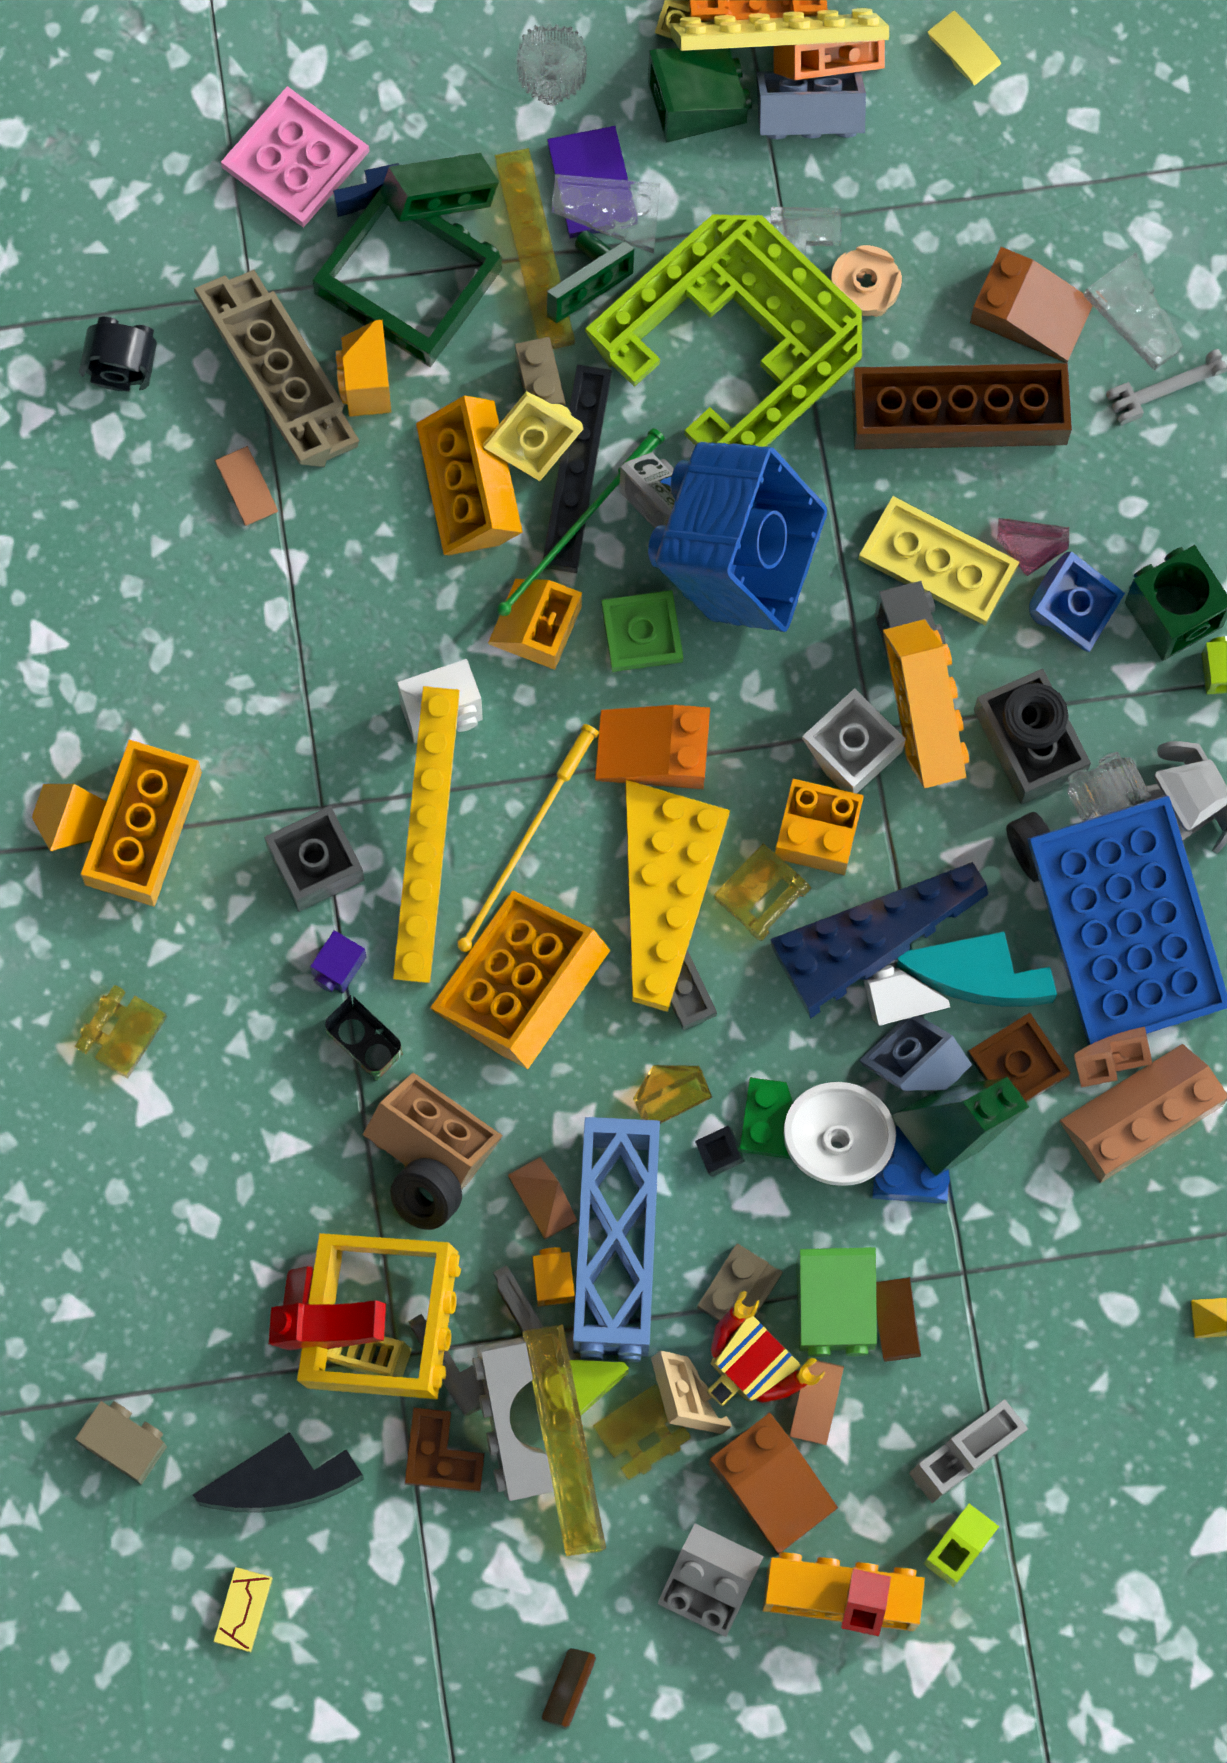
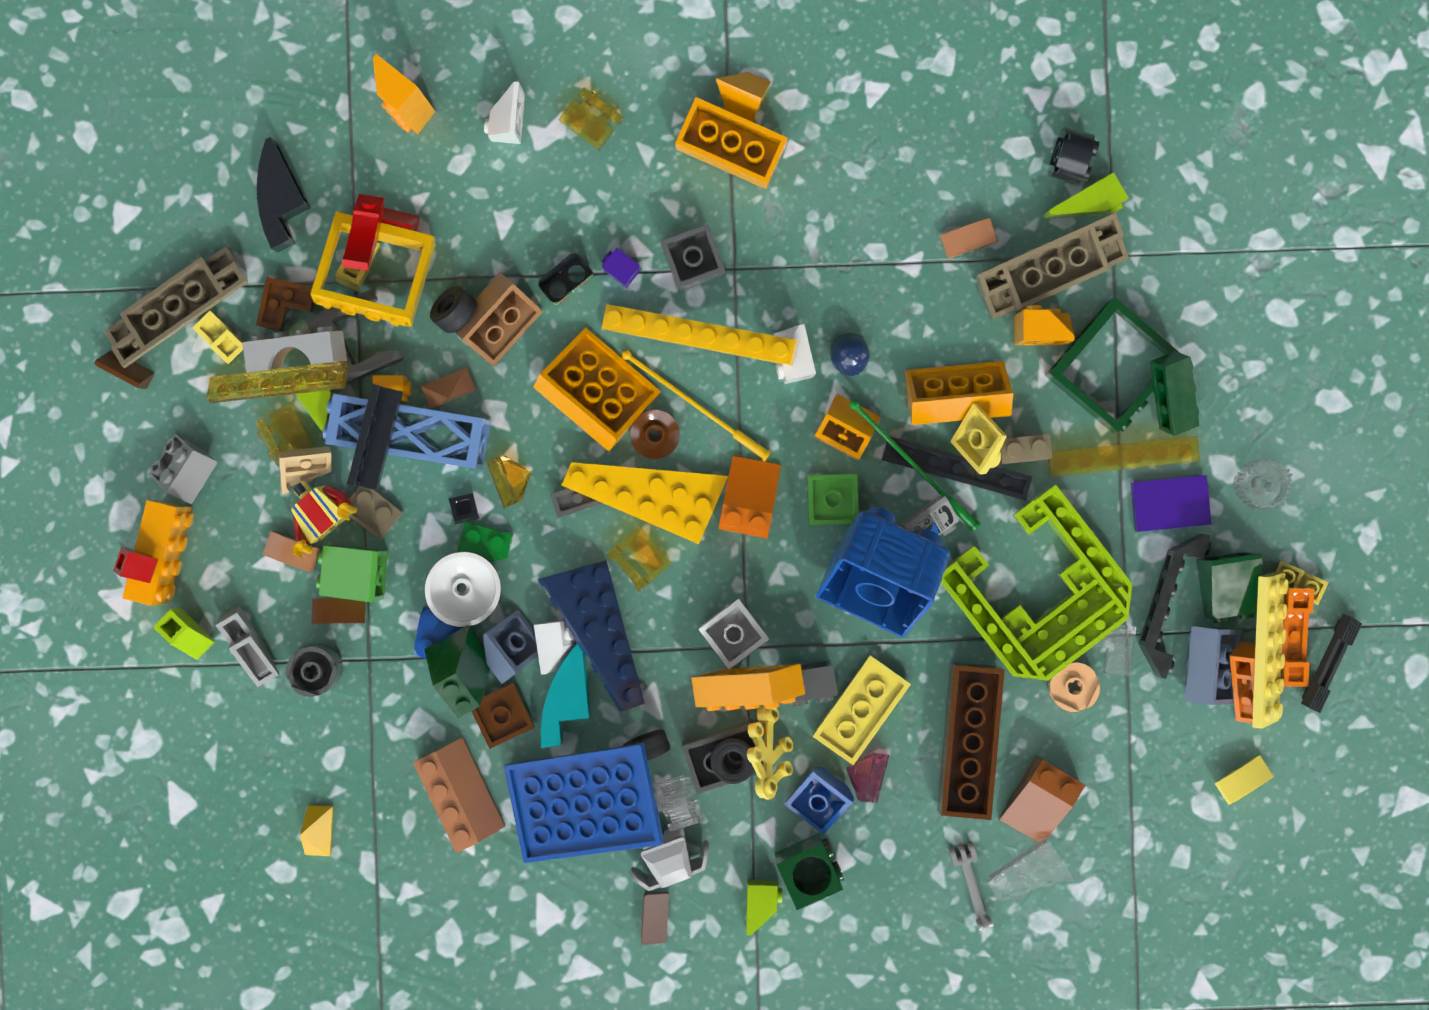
camera: 100 degrees right, 15 degrees up
dark tan brick [75,1401,167,1485] -> none
light yellow tile [214,1567,273,1653] -> none
bright pink plate [221,86,369,228] -> none
dark blue slope [333,163,399,217] -> none
dark green piece [547,230,634,324] -> none
clear wing [552,174,660,254] -> none
dark orange slope [708,1412,838,1555] -> none
light orange slope [774,779,864,875] -> none
nougat slope [1074,1027,1153,1087] -> none
none -> dark tan slope [104,246,248,368]
none -> light yellow slope [192,310,243,364]
none -> dark grey brick [286,644,343,697]
none -> black fence [347,384,403,491]
none -> light orange slope [373,54,436,135]
none -> white slope [484,82,525,144]
none -> reddish brown dish [630,410,680,459]
none -> light yellow plant [747,706,793,800]
none -> dark blue hair [830,333,870,376]
none -> lime slope [1044,172,1129,219]
none -> pearl dark grey slope [1139,534,1211,679]

